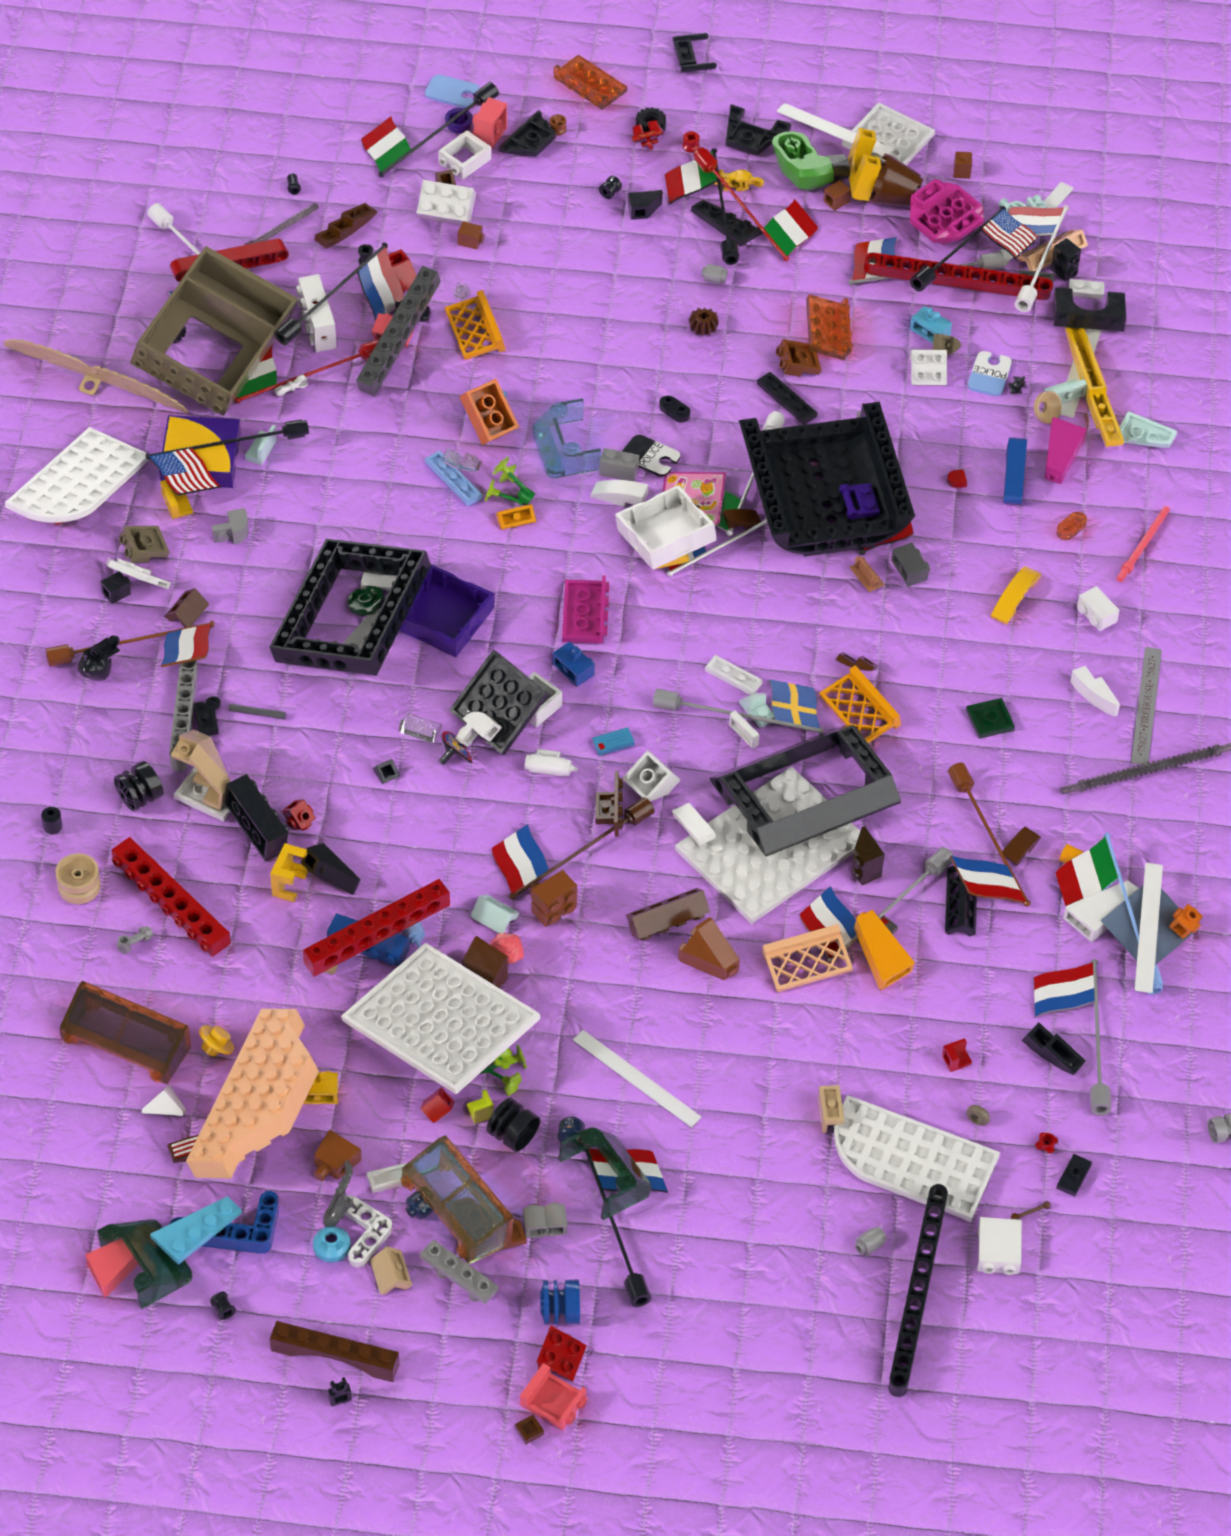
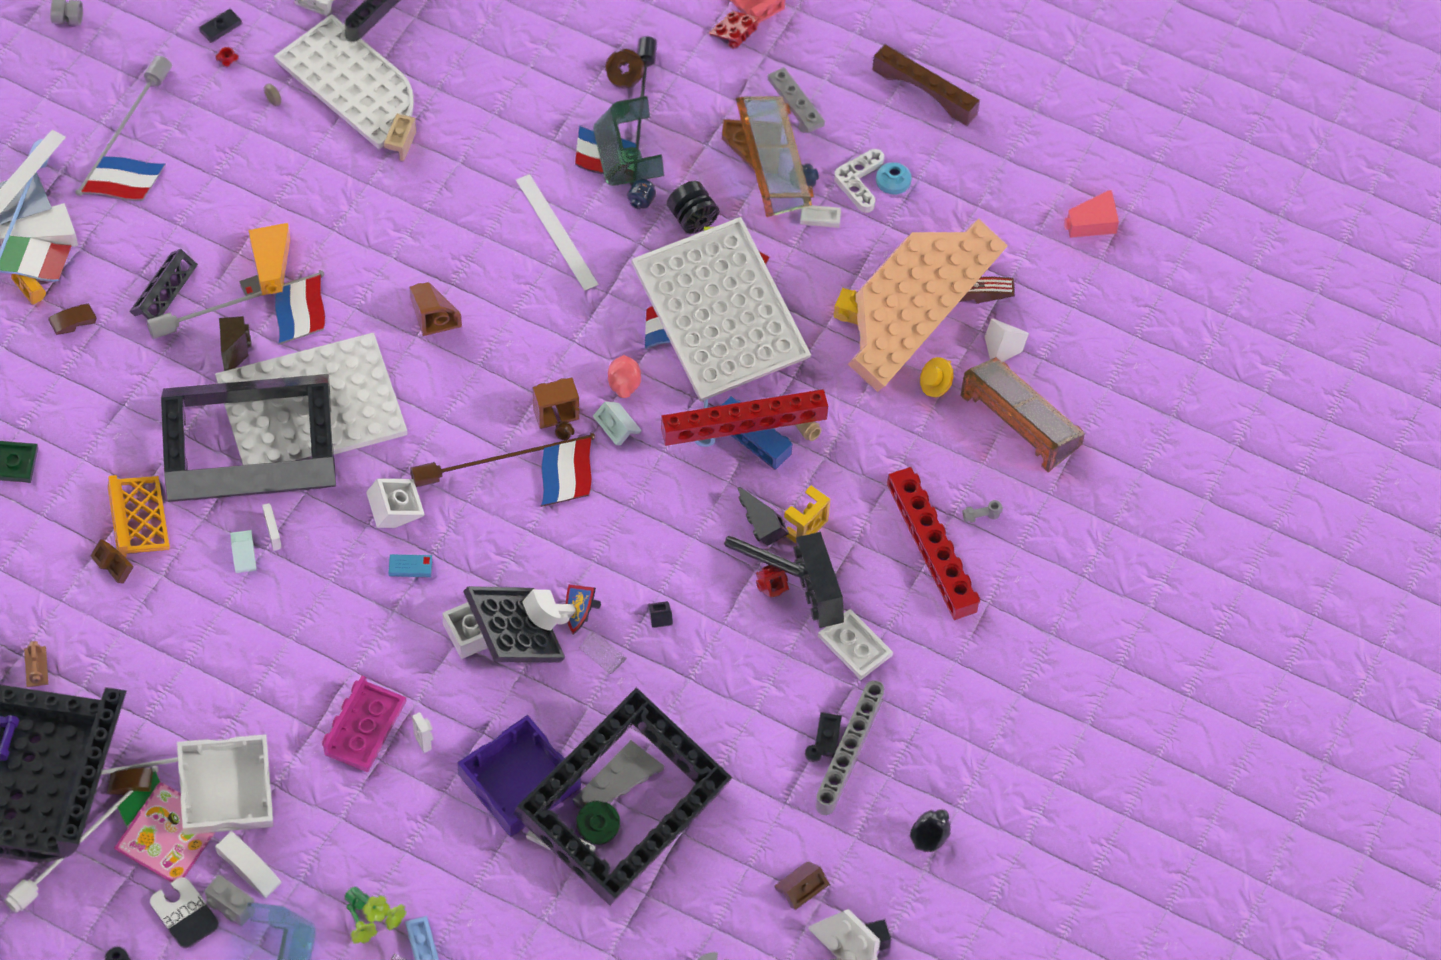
camera: 160 degrees left, 5 degrees up
black brick [41,807,63,835] -> none
flag [45,620,215,667] -> none
tan wheel [55,853,101,904] -> none
black hinge [83,635,120,662] -> none
clear green windscreen [97,1219,193,1309] -> none
black wheel [114,761,164,812] -> none
medium azure wing [150,1196,242,1265] -> none
blue beam [169,1191,279,1254] -> none
tan panel [171,730,230,811] -> none
black bush [210,1291,236,1320] -> none
dark grey bar [229,703,286,720] -> none
dark orange torso [313,1130,362,1181] -> none
dark grey piece [323,1160,354,1227] -> none
black plate [328,1377,352,1407] -> none
tan panel [370,1246,412,1295] -> none
reddish brown slope [462,936,508,988] -> none
light orange slope [496,504,537,530] -> none
light grey brick [523,1202,568,1238] -> none
white piece [525,749,578,777] -> none
blue wheel [540,1279,580,1325] -> none
blue brick [553,641,595,687] -> none
reddish brown bracket [595,771,623,837] -> none
brick [626,888,710,940] -> none
flag [653,679,823,734] -> none
white tile [672,803,716,845] -> none
white tile [705,655,763,695] -> none
light nougat fence [762,924,853,992] -> none
light grey brick [855,1227,887,1256] -> none
red panel [942,1038,972,1072] -> none
flag [948,762,1031,907] -> none
reddish brown hinge [1011,1201,1051,1220] -> none
black slope [1021,1022,1086,1075] -> none
none -> white plate [412,712,433,753]
none -> reddish brown plate [605,49,645,88]
none -> black axle [724,536,805,578]

